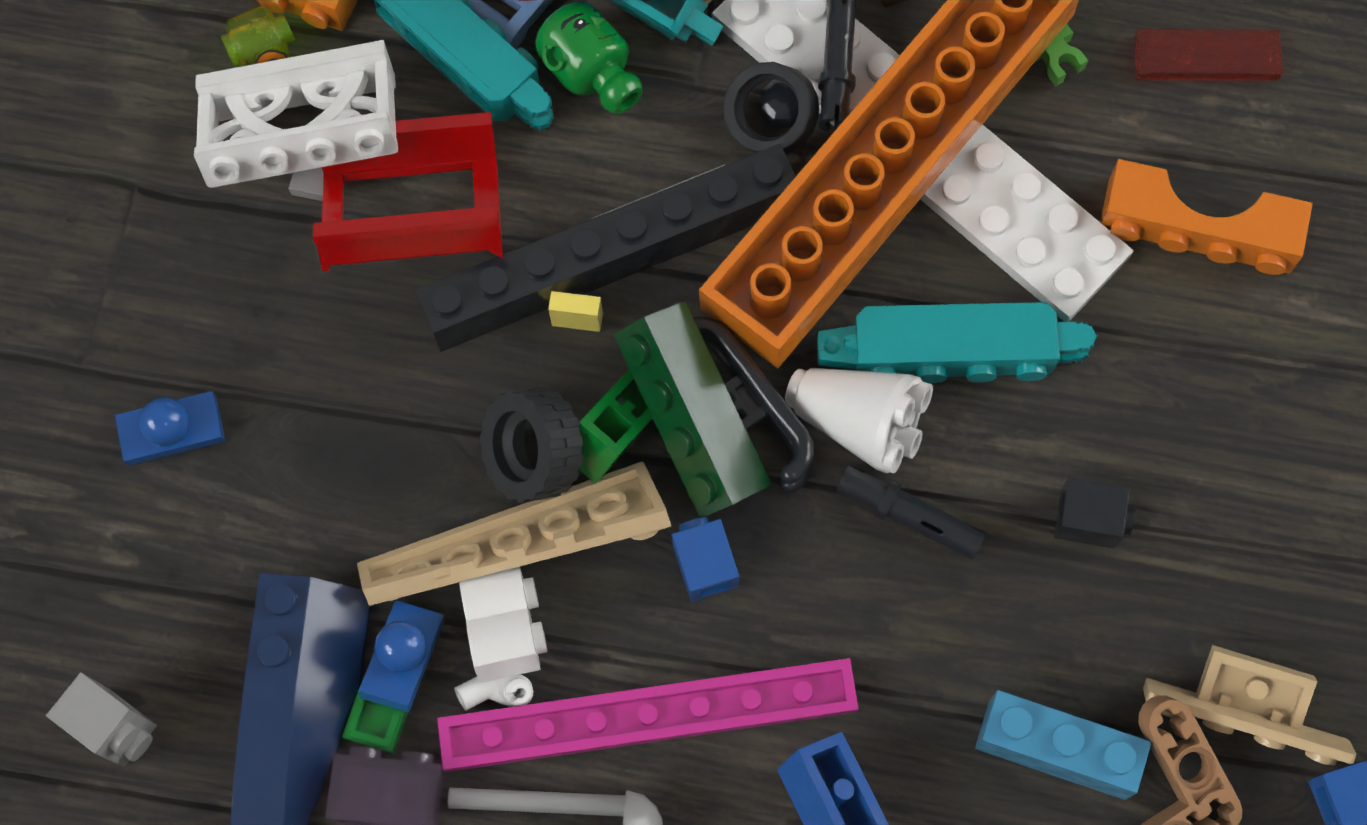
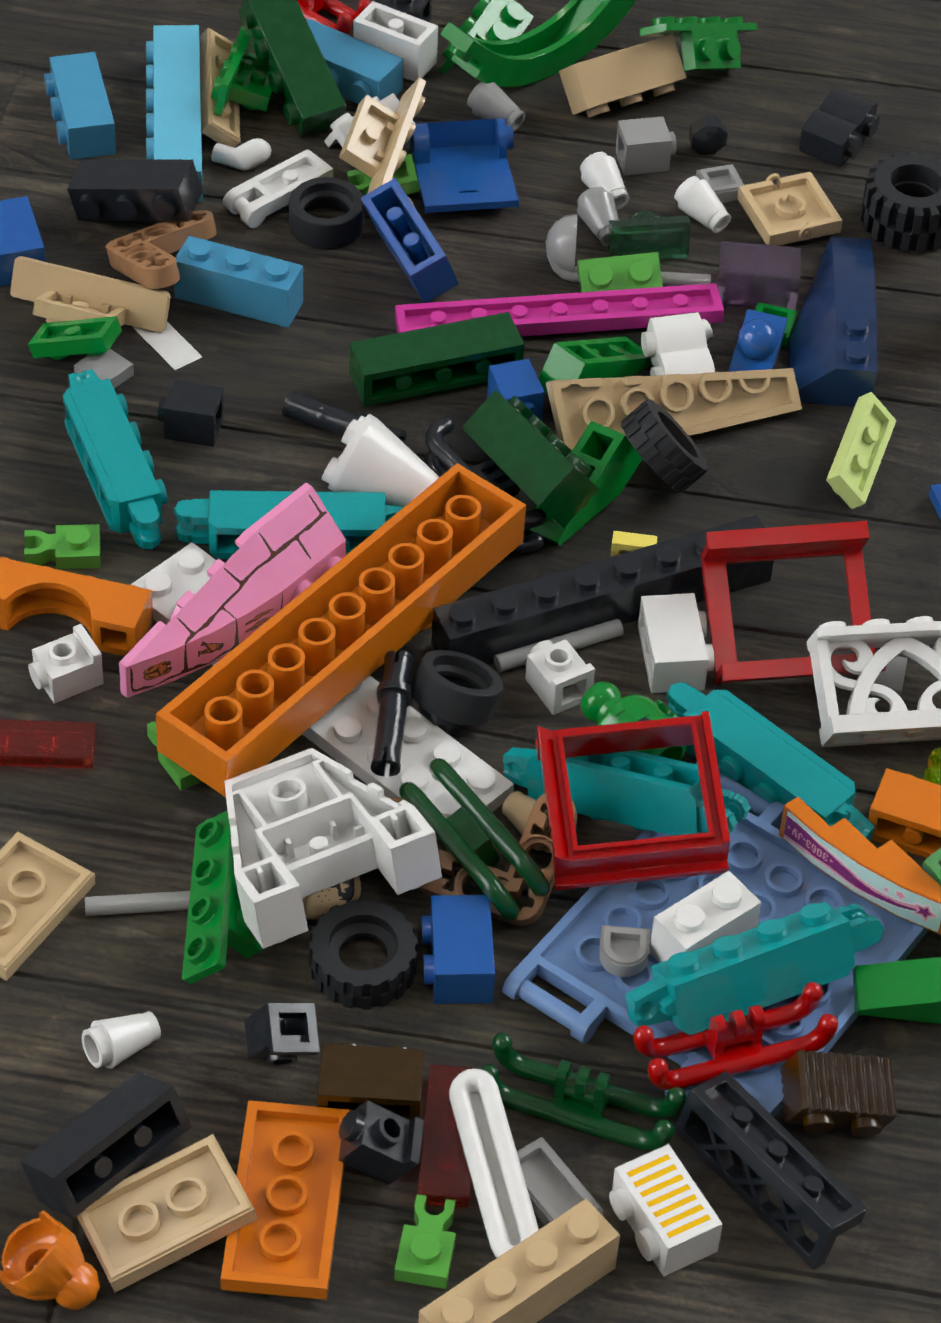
camera: 175 degrees right, 25 degrees down
none -> bright green plate [24,524,101,569]
none -> green plate [28,316,122,360]
none -> white brick [28,624,104,704]
none -> teal hinge [63,369,168,550]
none -> light grey tile [74,349,134,388]
none -> bright pink wedge [119,483,346,698]
none -> white sticker [133,322,202,370]
none -> dark green brick [349,312,525,406]
none -> white brick [525,639,595,715]
none -> green slope [539,336,652,402]
none -> bright green plate [577,252,663,292]
none -> white brick [638,593,714,693]
none -> yellowish green plate [826,392,896,509]

